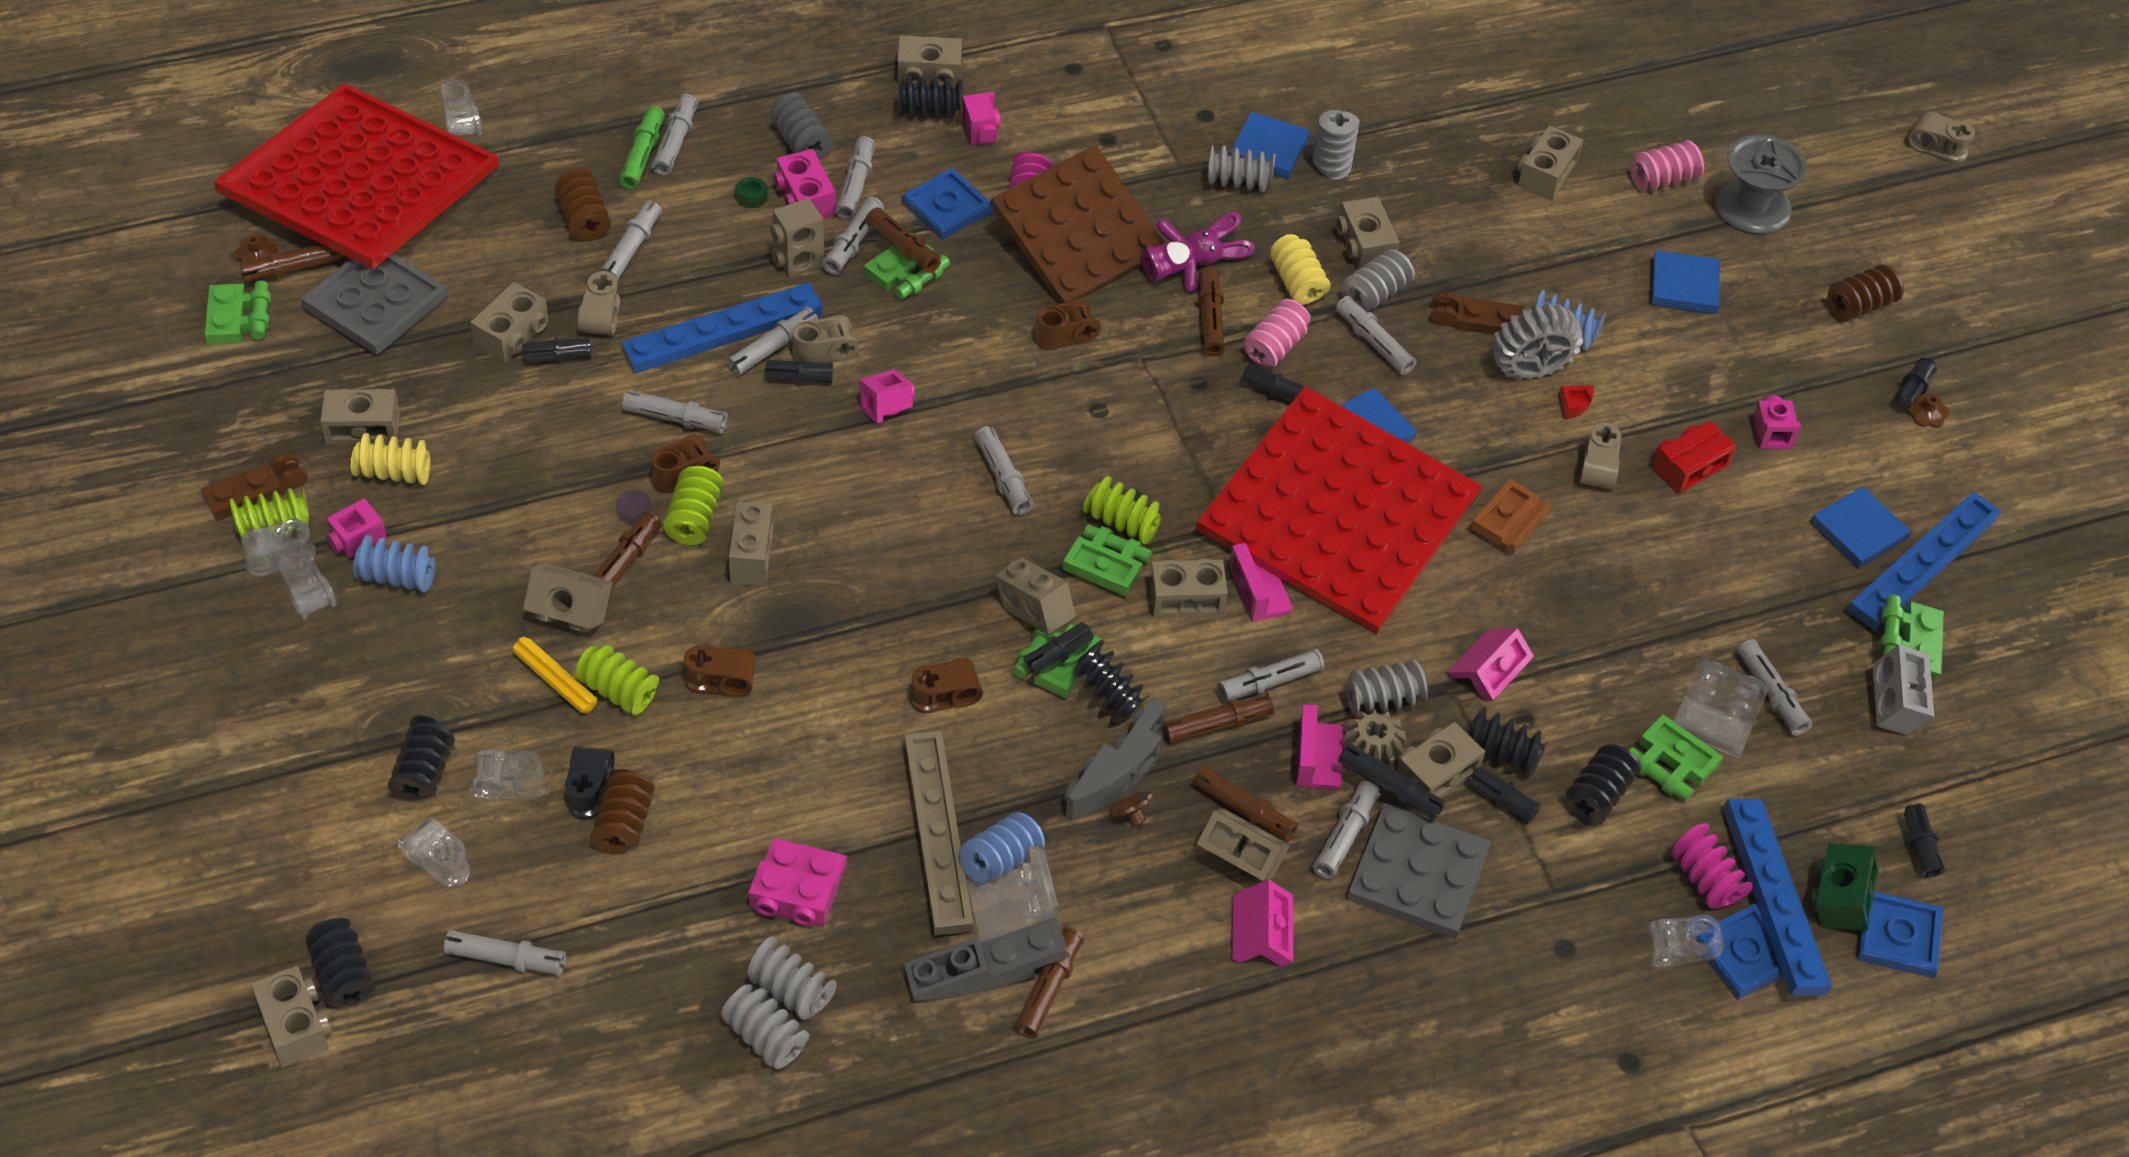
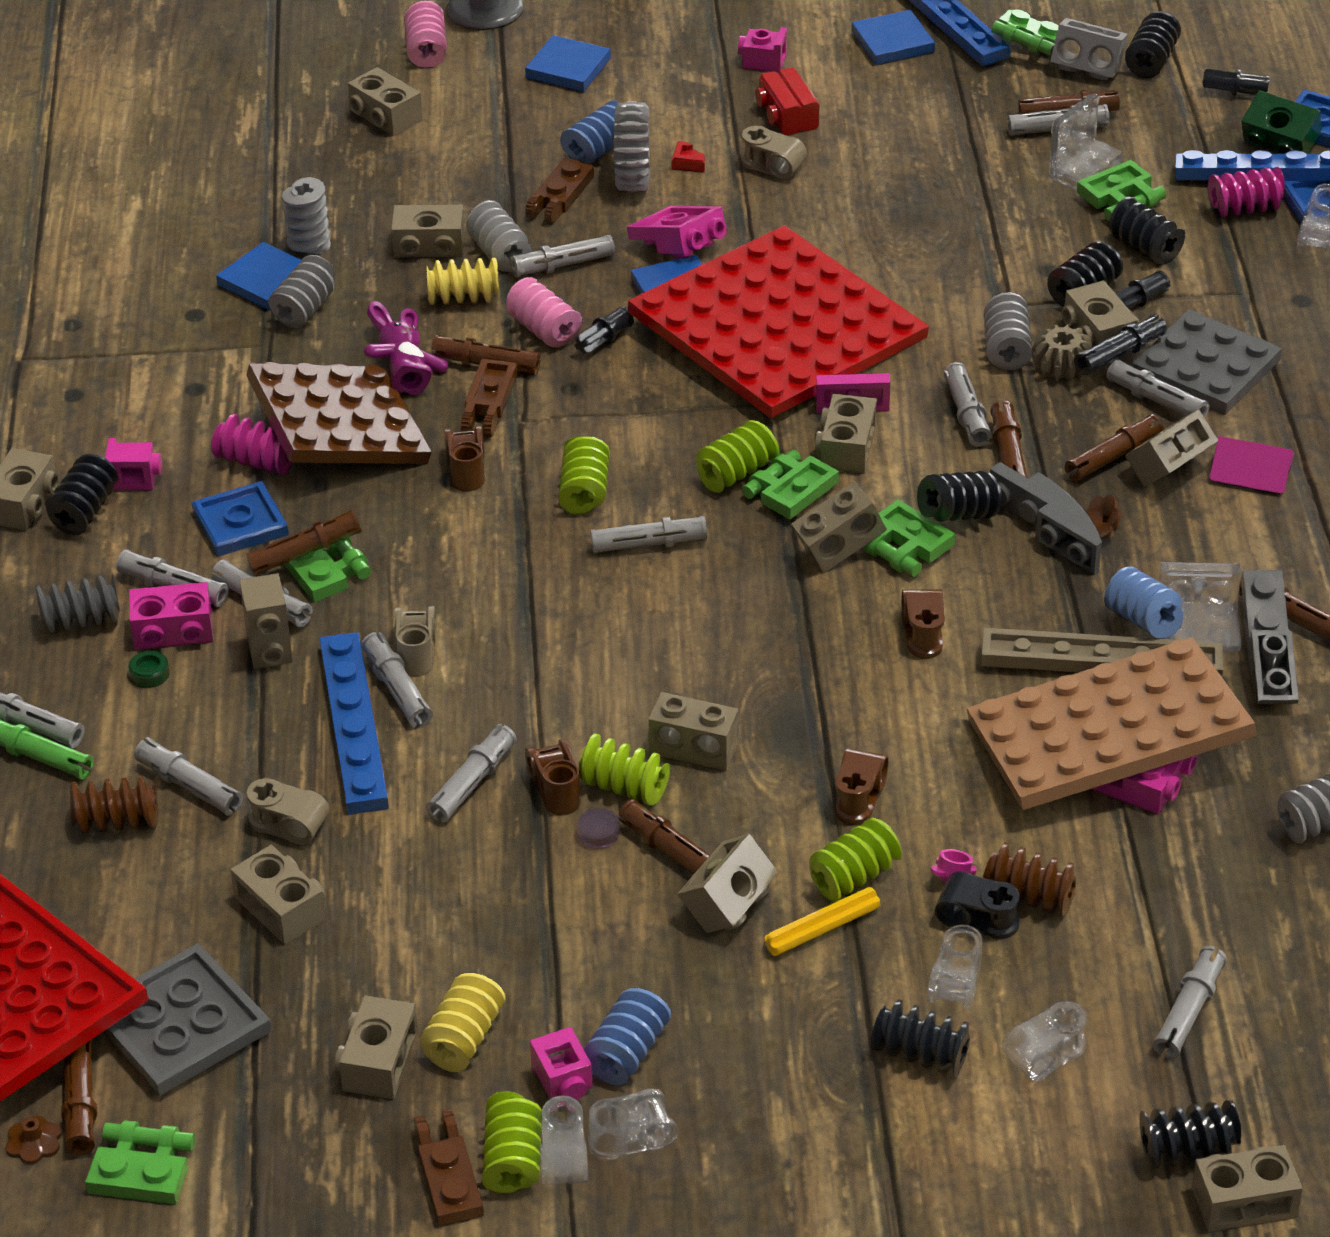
camera: 70 degrees left, 10 degrees down
black axle [522,336,591,364] -> none
light grey piece [747,936,837,1020] -> none
black axle [765,358,833,385] -> none
dark pink brick [859,369,915,424] -> none
black axle [1023,622,1094,676] -> none
dark pink panel [1296,704,1344,790] -> none
dark pink panel [1448,628,1534,701] -> none
dark orange plate [1470,479,1552,554] -> none
none -> reddish brown hinge [461,359,518,437]
none -> lime piece [558,436,610,515]
none -> dark pink plate [627,206,727,259]
none -> dark pink plate [930,849,977,883]
none -> medium nougat plate [967,637,1257,810]
none -> reddish brown pin [1018,89,1120,114]
none -> black piece [1125,11,1181,78]

